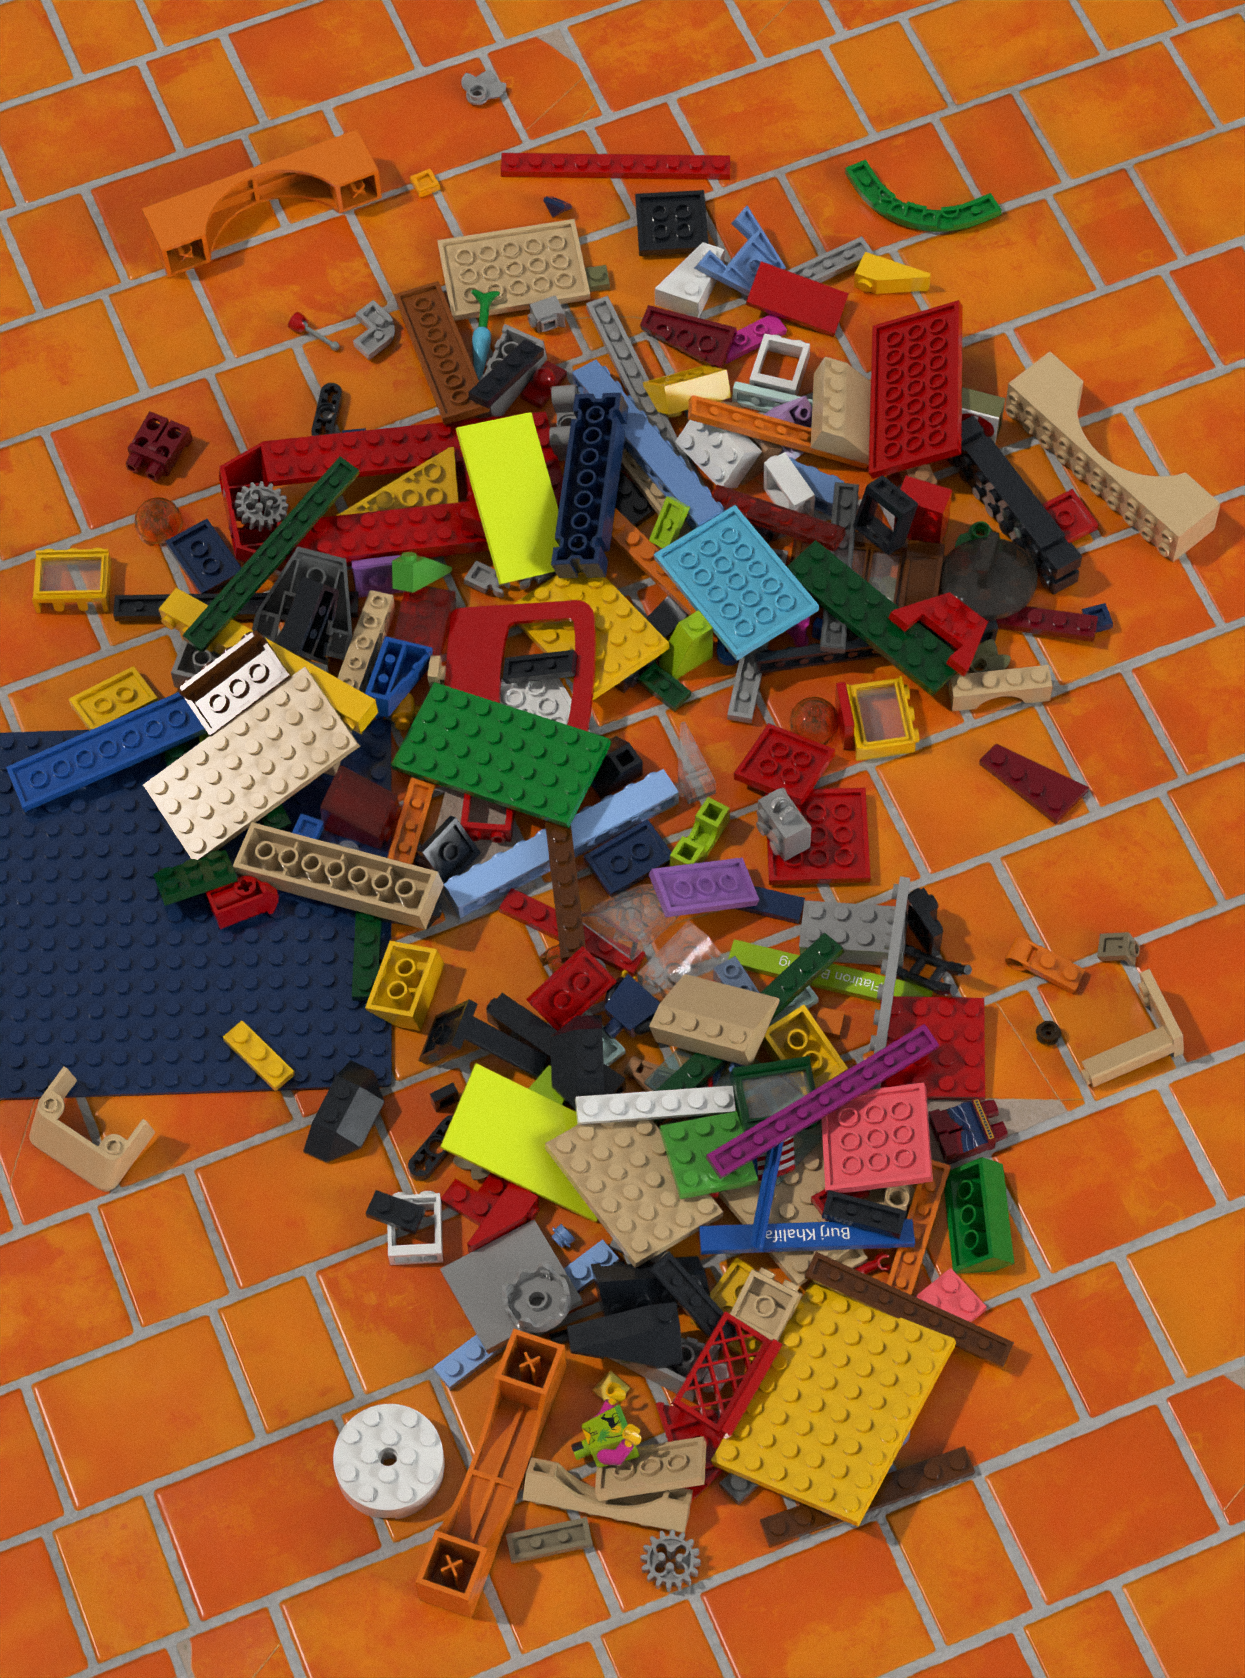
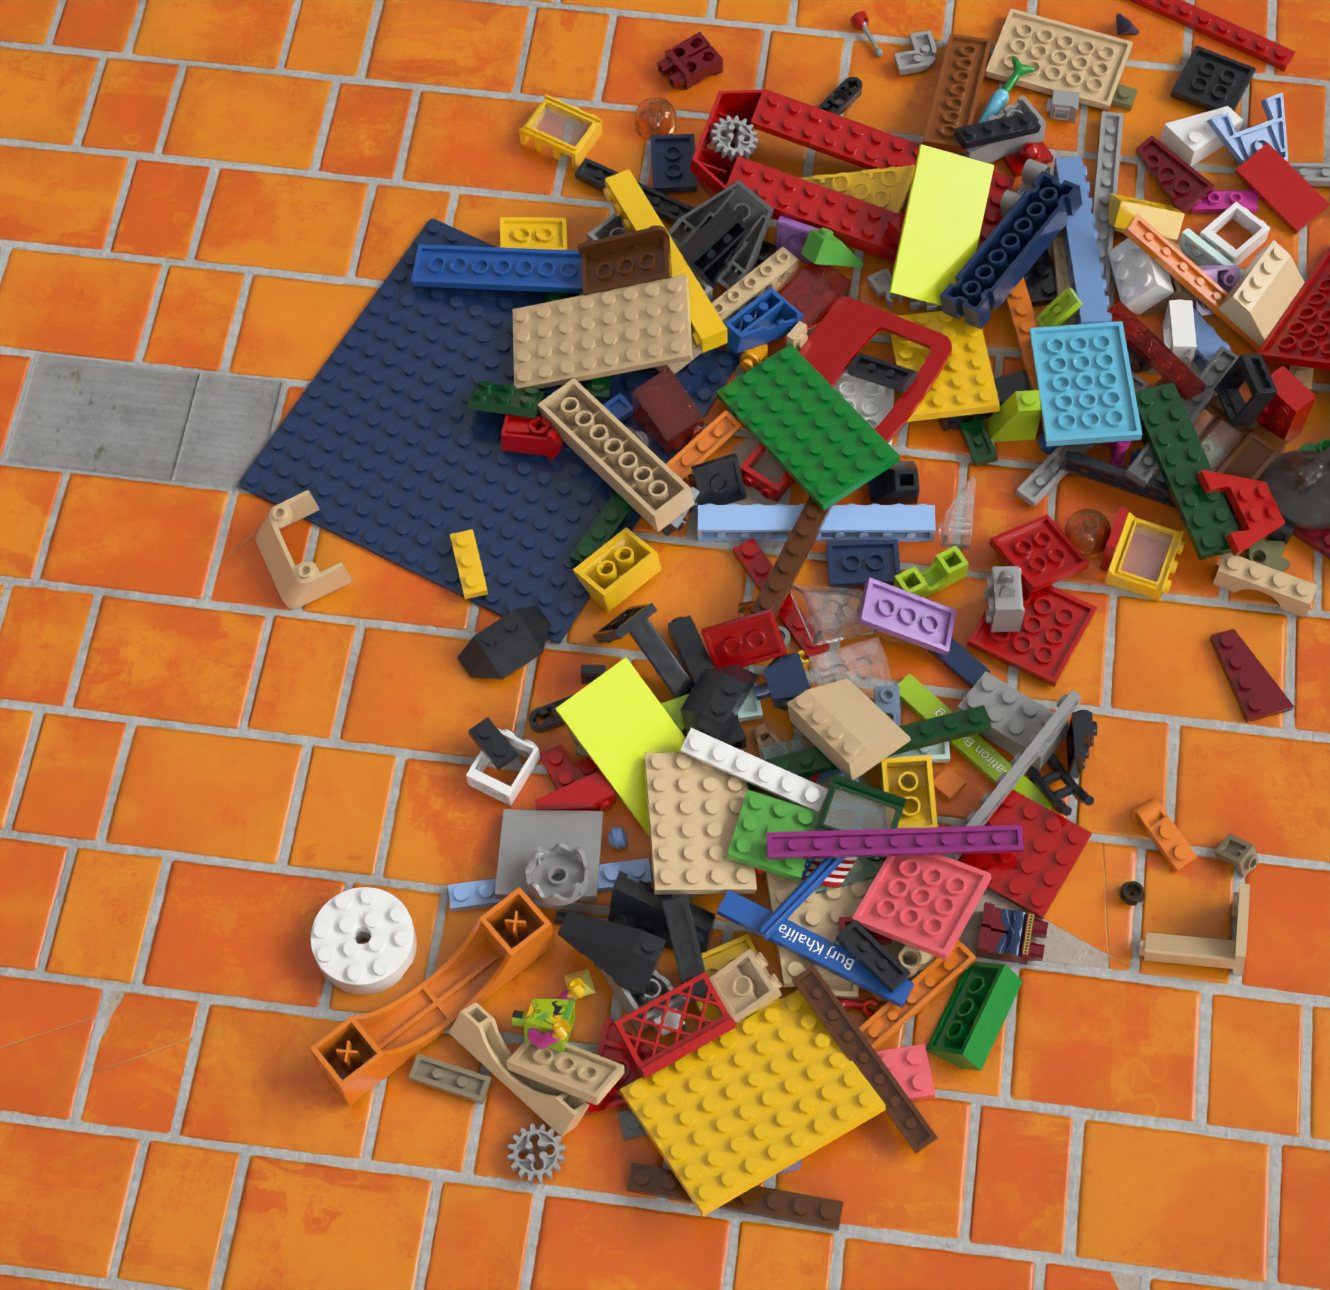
camera: 30 degrees right, 0 degrees up
dark green plate [182,456,359,653] -> none

